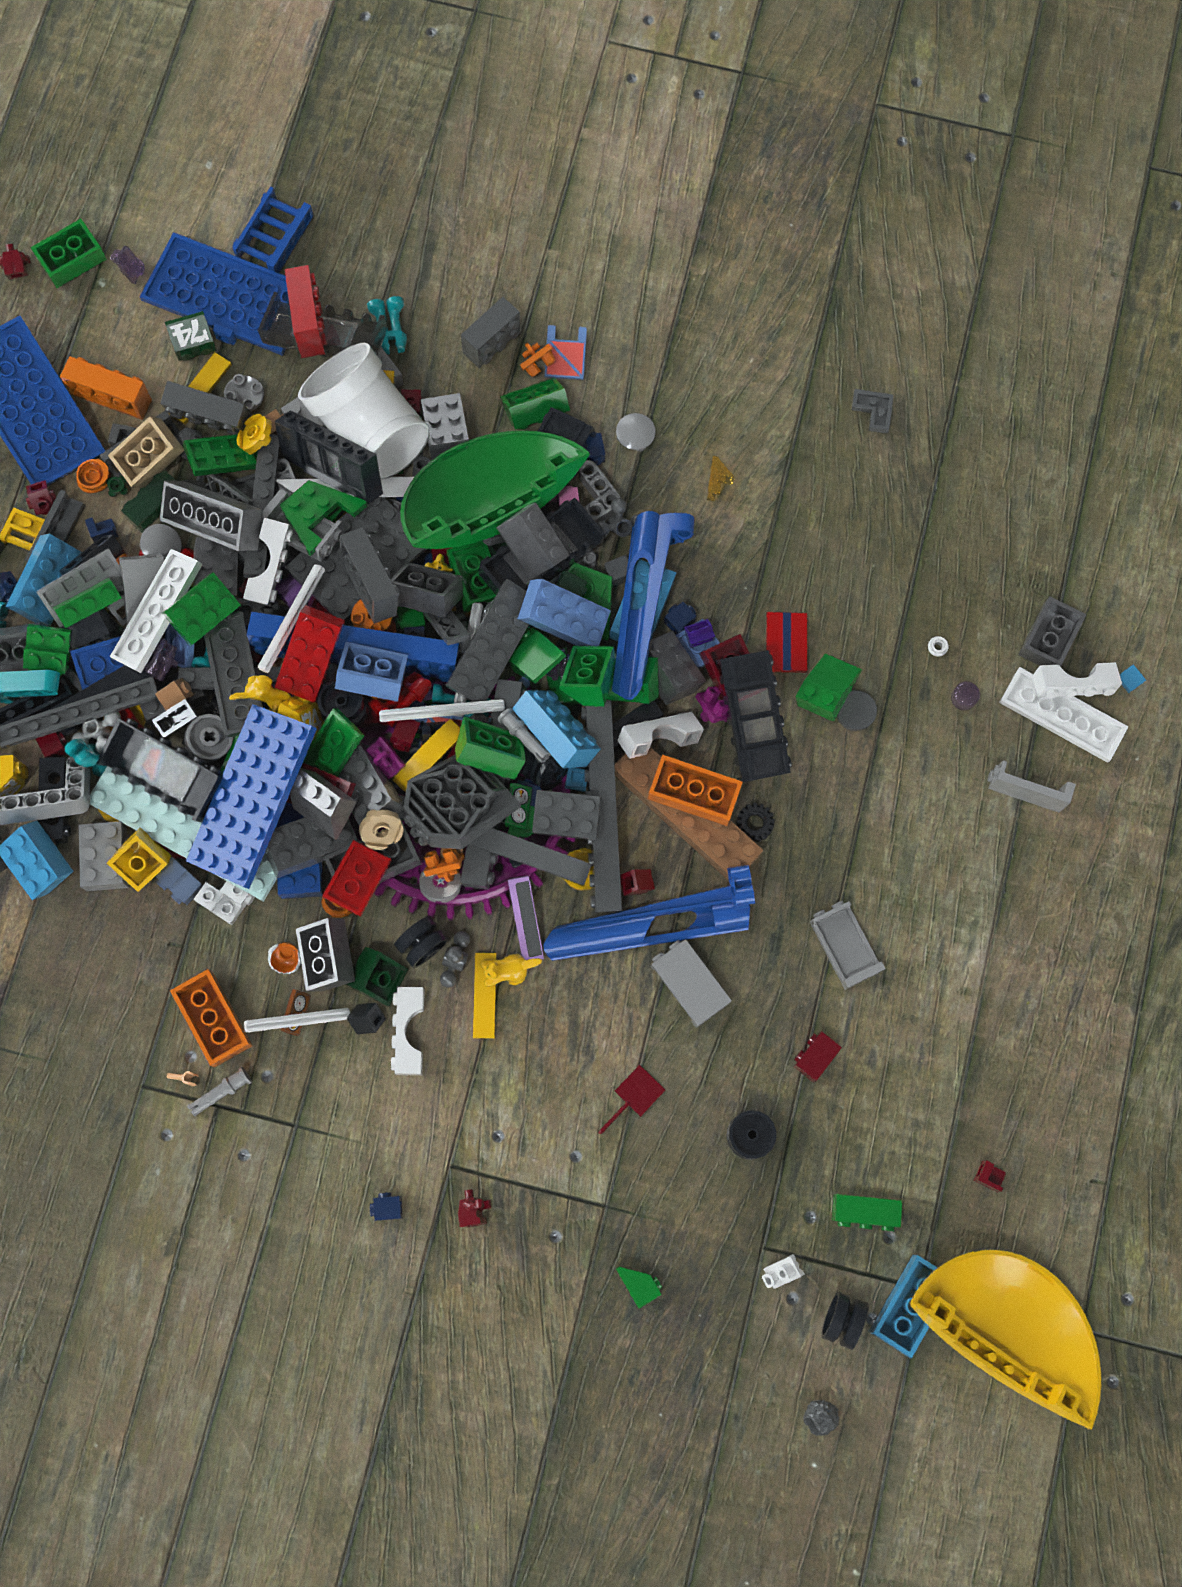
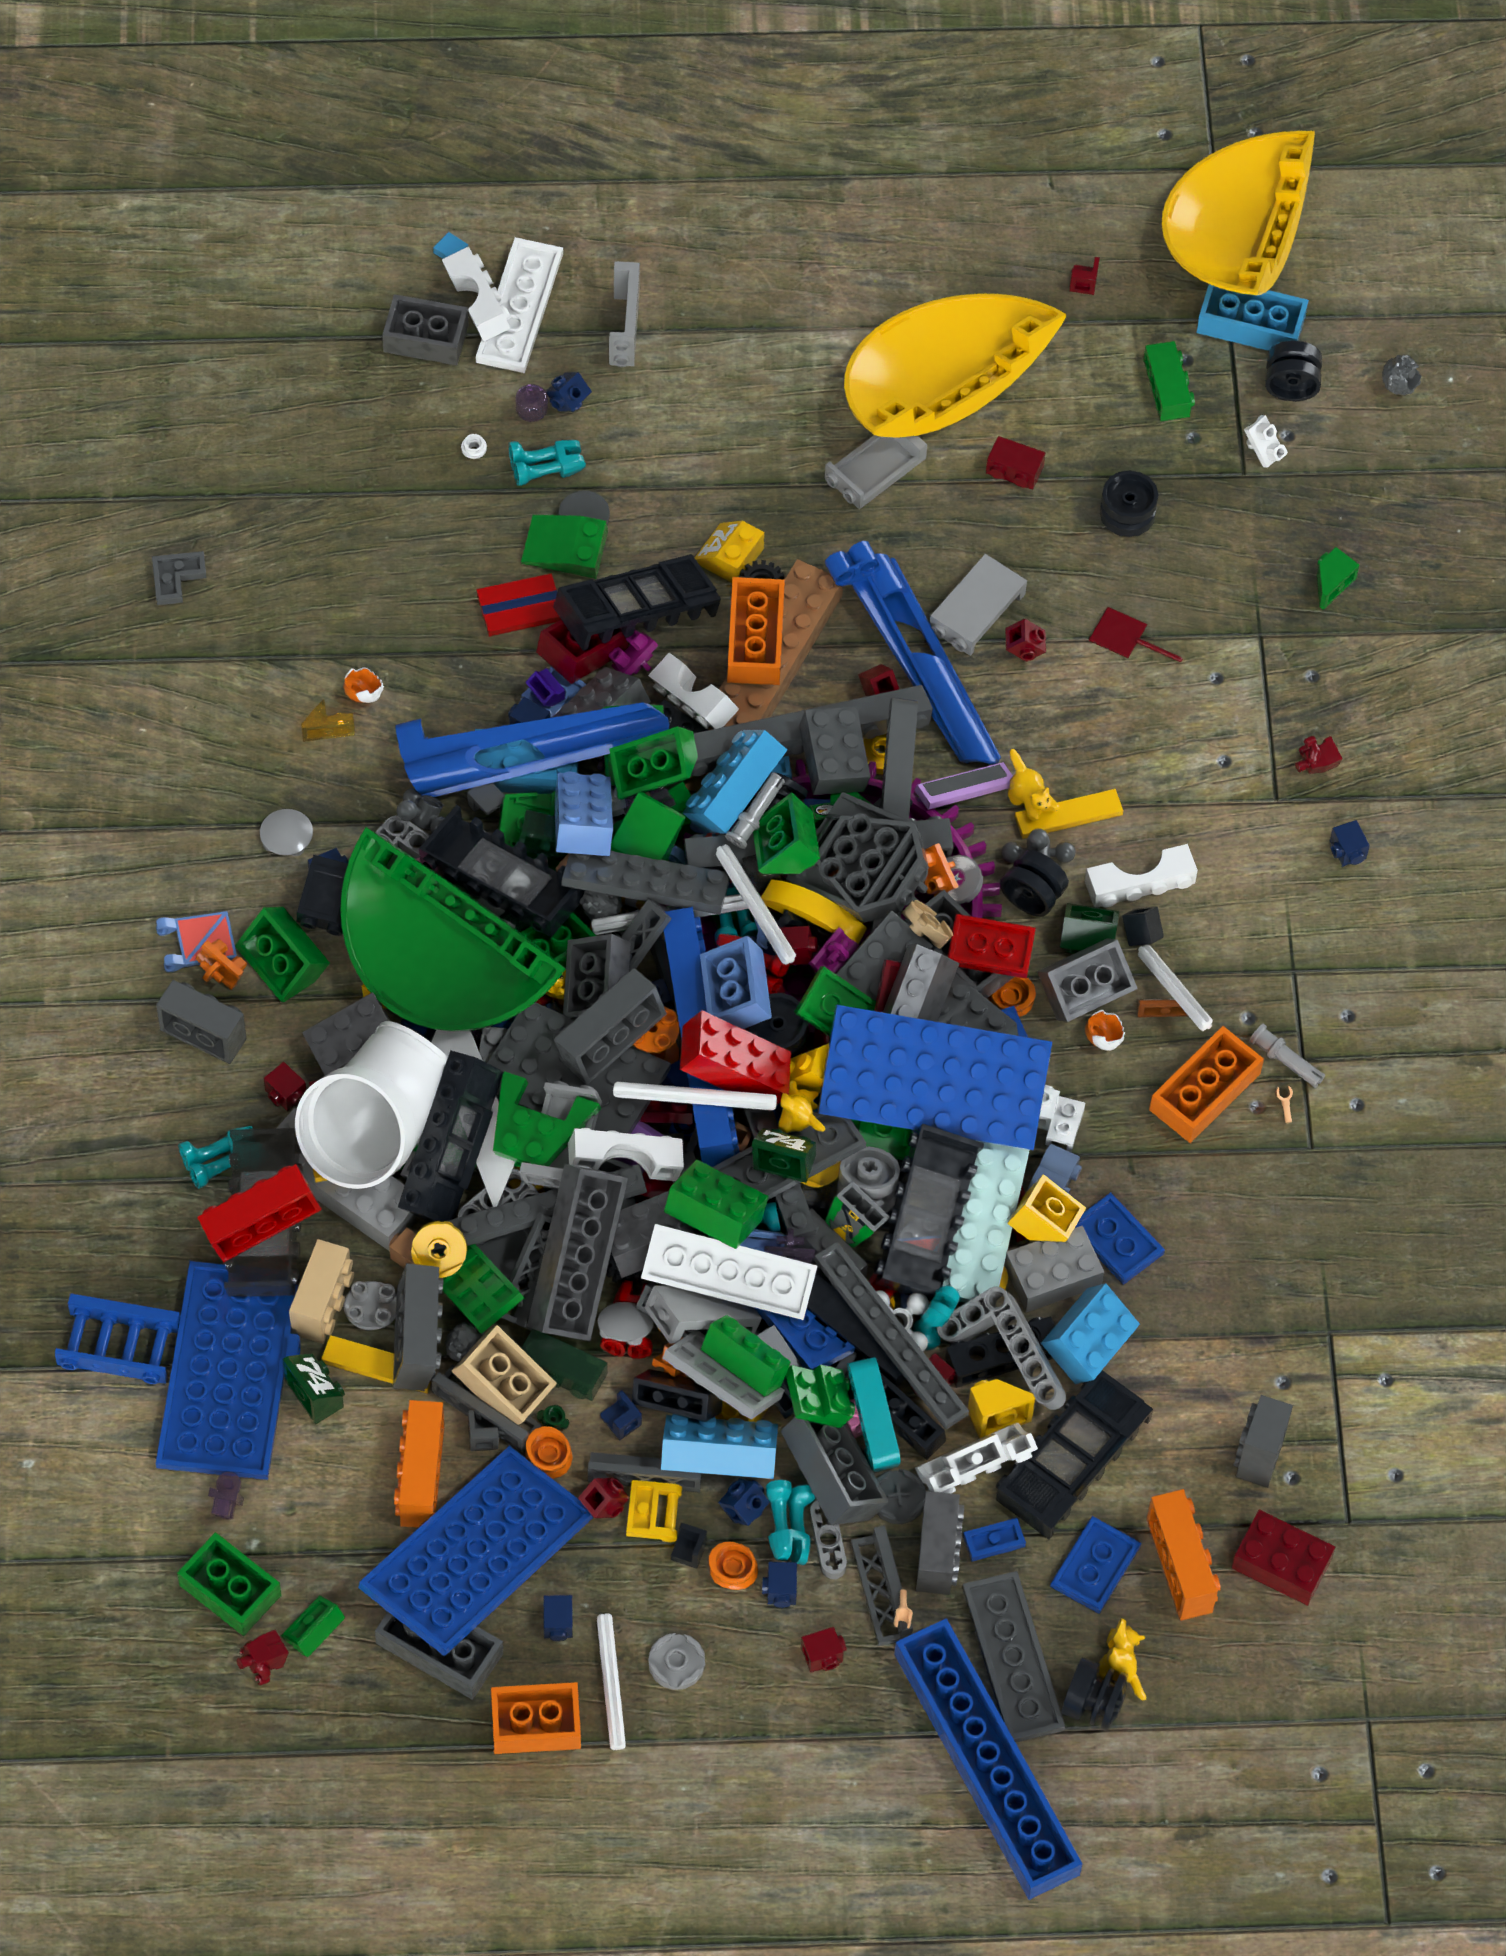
camera: 105 degrees left, 15 degrees down
medium nougat brick [155,678,194,711] -> none
flat silver slope [496,503,569,579] -> none
none -> dark red brick [263,1061,307,1111]
none -> green slope [281,1595,345,1657]
none -> tan brick [289,1239,354,1344]
none -> orange hair [343,667,384,703]
none -> teal piece [508,440,586,486]
none -> dark blue brick [545,372,592,412]
none -> yellow slope [695,520,764,583]
none -> dark green slope [752,1128,816,1183]
none -> yellow brick [844,294,1066,438]
none -> dark red brick [1005,619,1046,662]
none -> blue tile [1075,1192,1165,1285]

